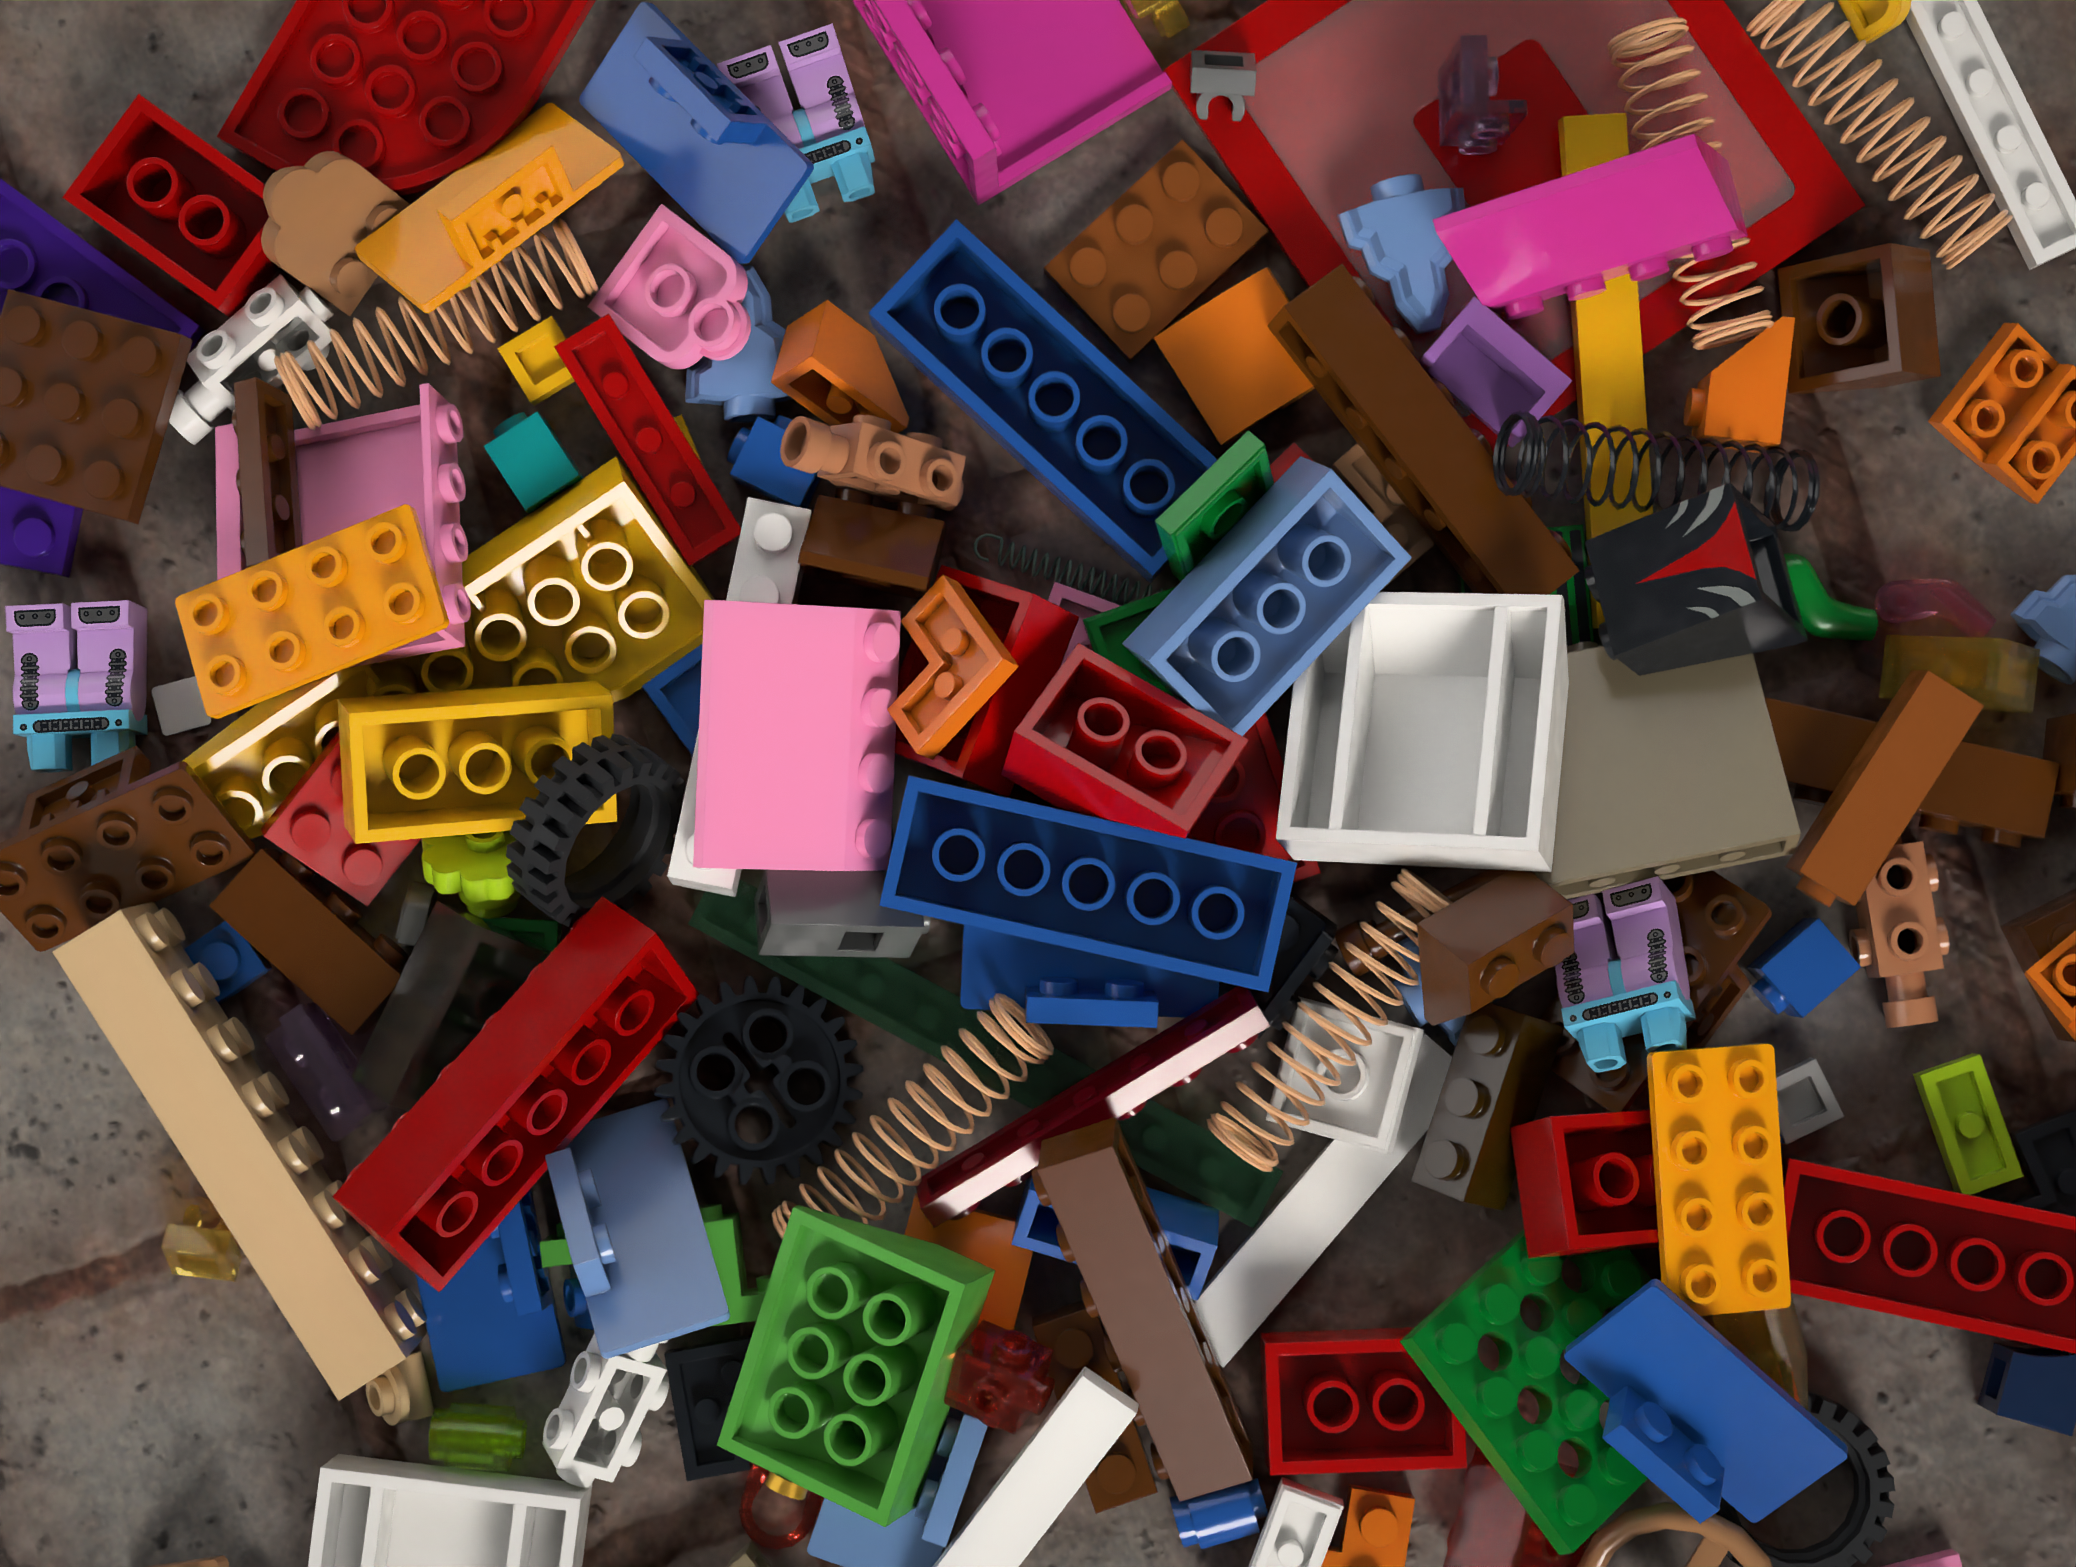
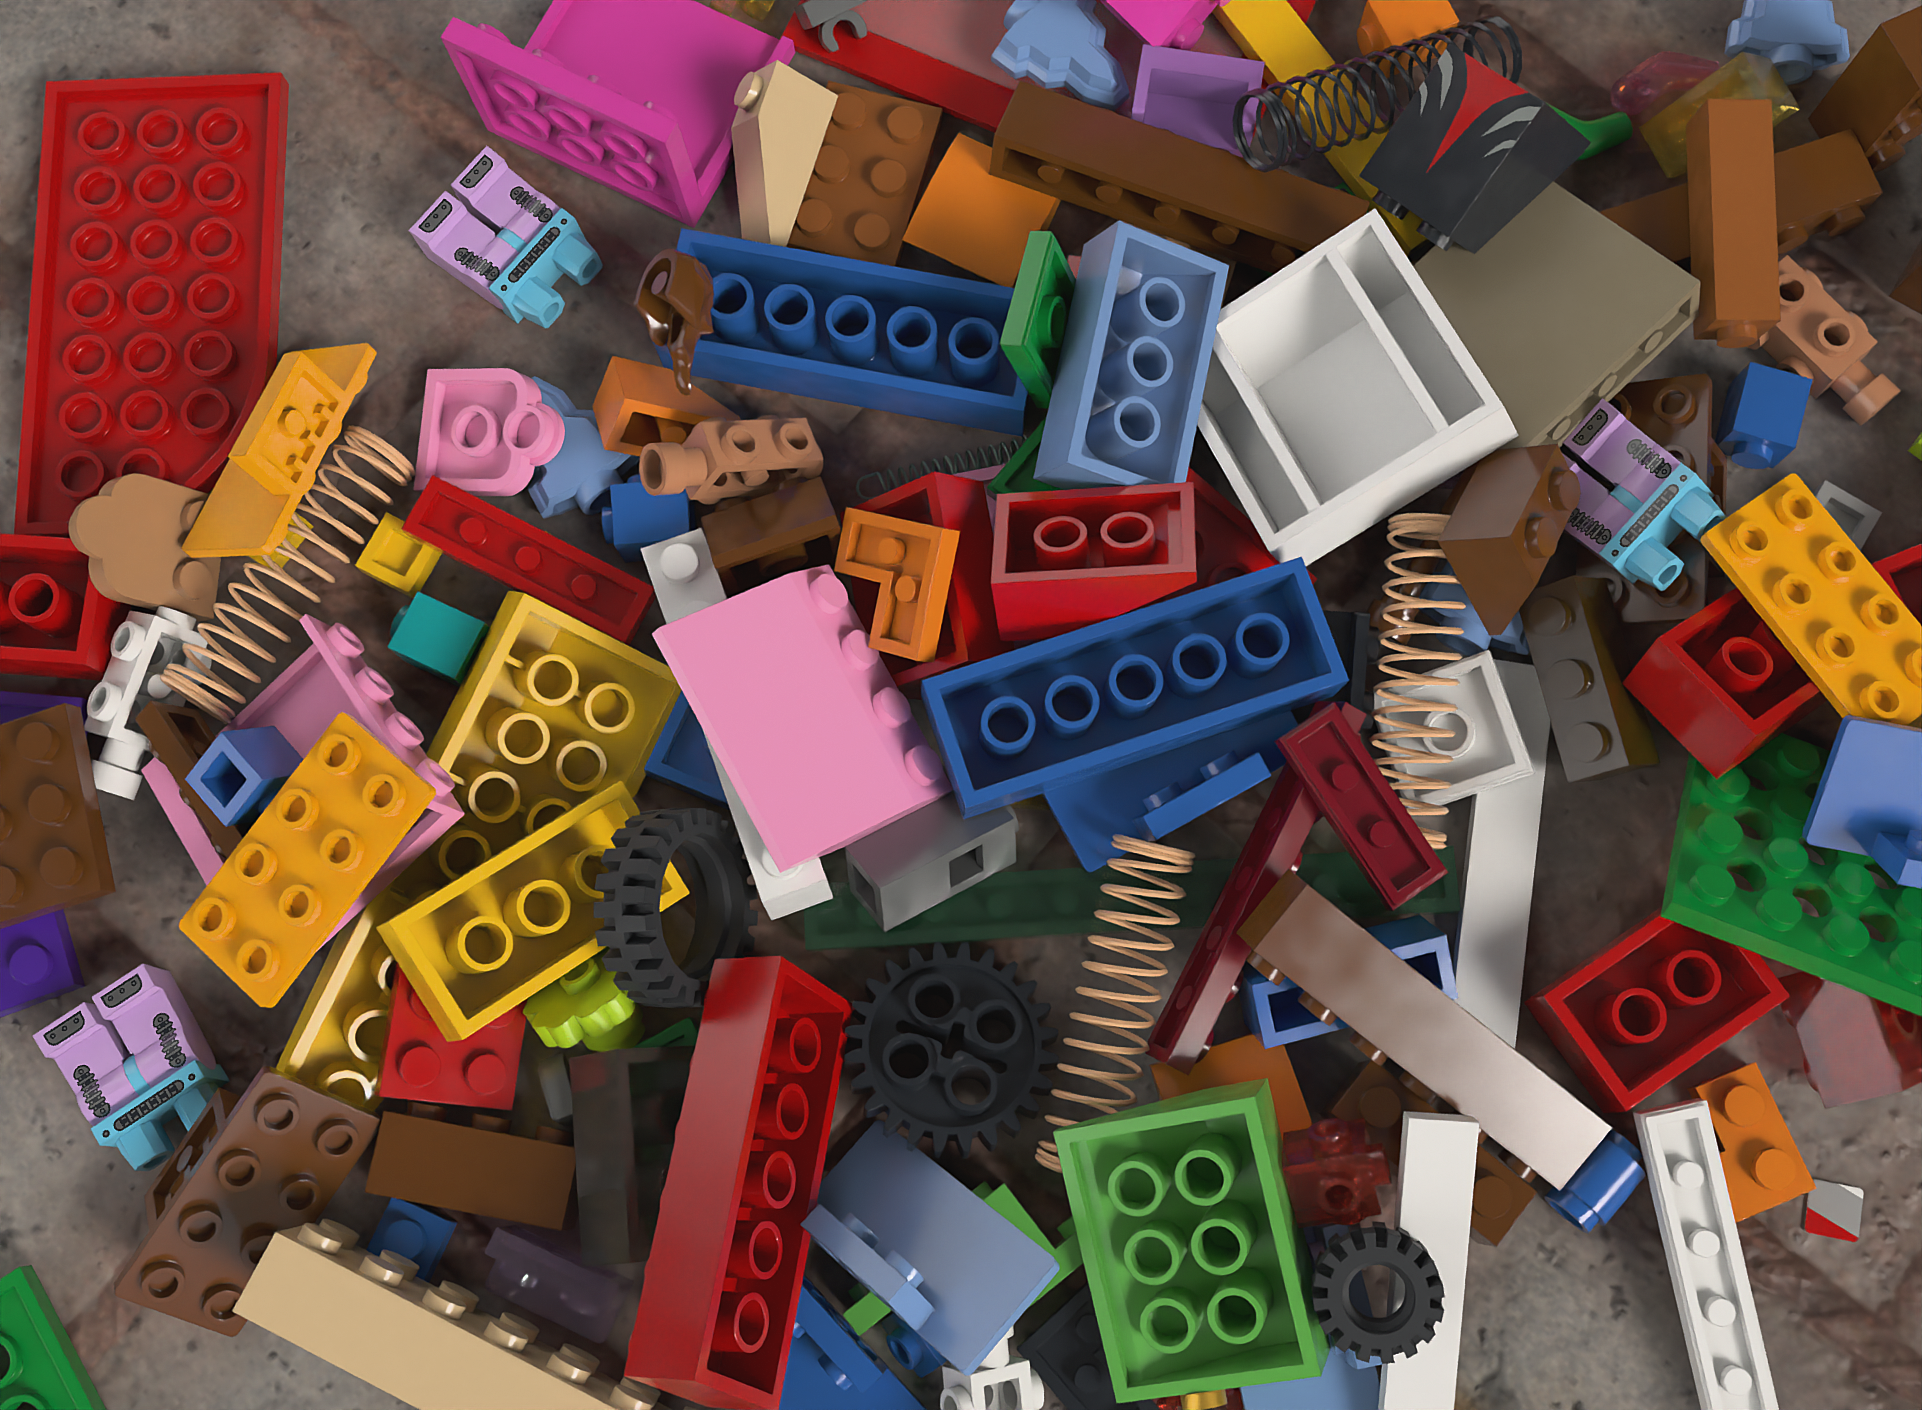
camera: 30 degrees left, 10 degrees down
white sticker [152,676,211,736] -> none
blue bracket [579,2,814,264] -> none
none -> blue brick [185,726,303,827]
none -> reddish brown piece [634,248,714,396]
none -> tan slope [731,60,838,247]
none -> dark red tile [1274,702,1448,910]
none -> black tyre [1311,1221,1445,1364]

